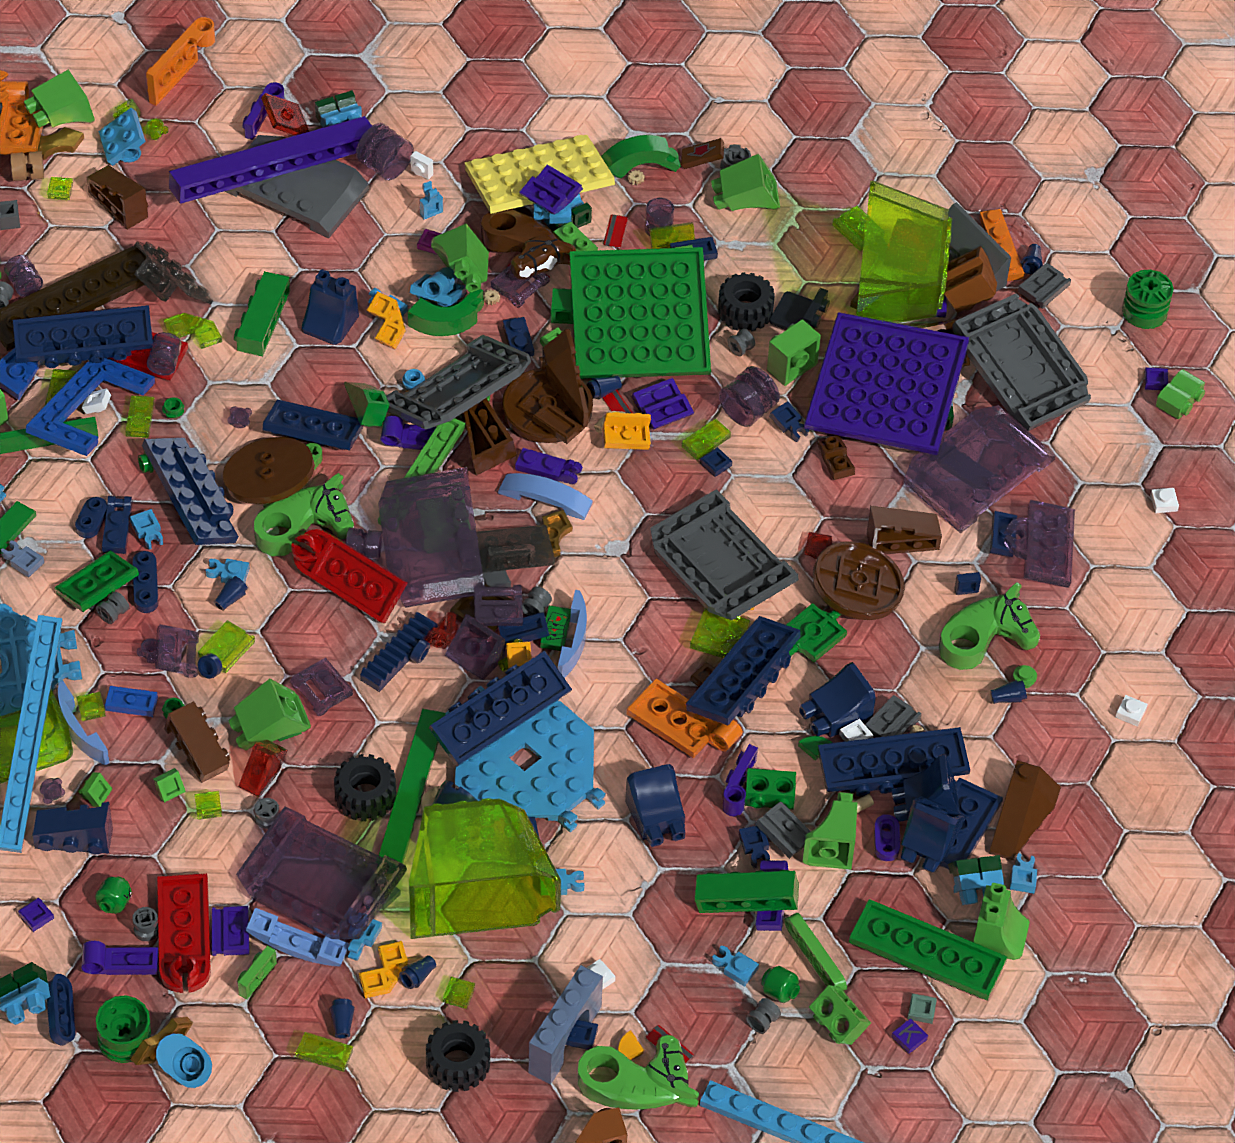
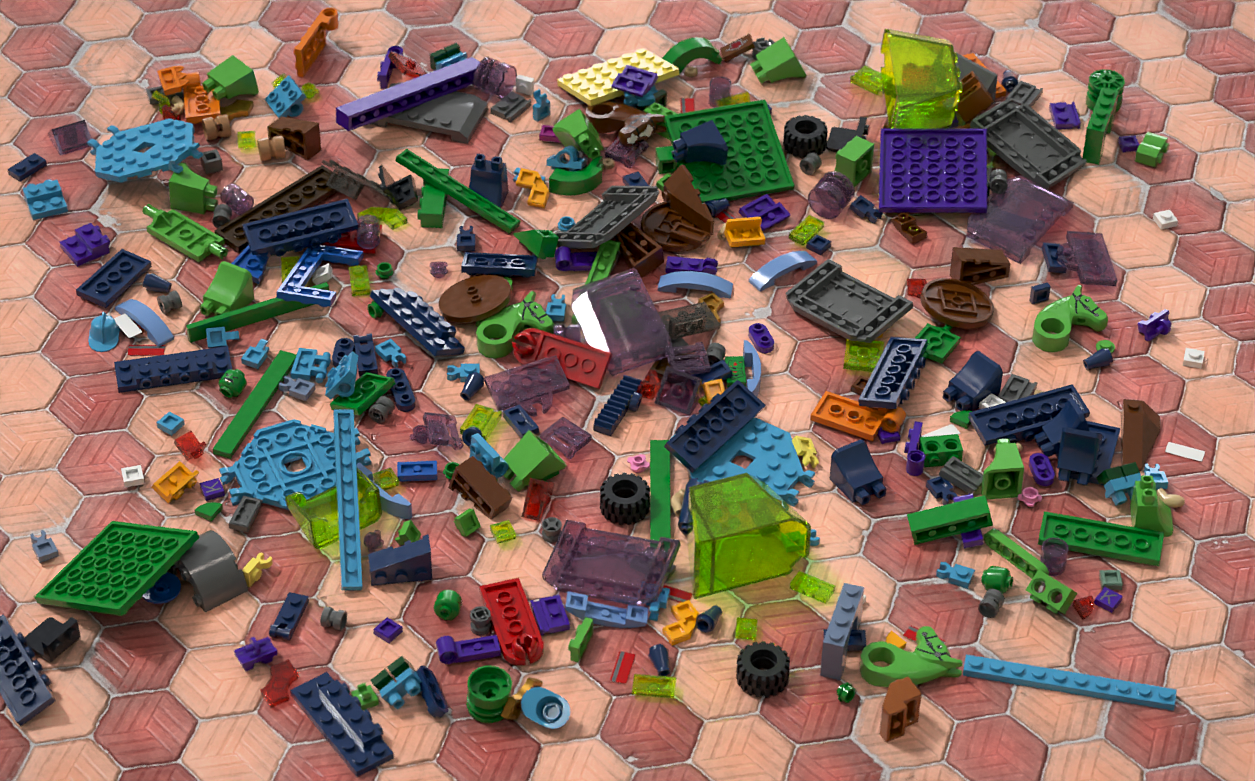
camera: 10 degrees left, 10 degrees down
none -> medium nougat wheel [257,135,286,161]
none -> dark azure plate [291,348,331,383]
none -> dark azure plate [325,351,358,400]
none -> black bracket [378,165,418,210]
none -> green tile [395,149,521,234]
none -> dark blue plate [457,226,475,252]
none -> dark azure plate [470,433,508,481]
none -> clear purple plate [484,355,570,417]
none -> dark grey plate [491,91,531,123]
none -> dark blue plate [503,404,539,438]
none -> dark azure plate [546,294,566,321]
none -> red sticker [610,651,635,684]
none -> bright pink plate [627,454,650,473]
none -> red sticker [655,583,693,603]
none -> dark blue hips [672,120,728,166]
none -> dark purple plate [748,323,774,353]
none -> medium blue slope [749,251,817,292]
none -> clear neon green plate [789,571,835,604]
none -> light yellow plate [791,436,819,468]
none -> green plate [837,683,856,703]
none -> dark purple tile [877,427,901,444]
none -> white sticker [922,424,960,437]
none -> dark grey wheel [989,169,1008,194]
none -> bright pink plate [1018,487,1042,507]
none -> wheel [1040,537,1069,576]
none -> dark purple plate [1049,102,1081,130]
none -> clear red tile [1073,595,1094,620]
none -> green arch [1082,88,1119,165]
none -> dark purple hips [1138,309,1172,341]
none -> tan arm [1157,488,1185,508]
none -> white sticker [1165,442,1205,461]

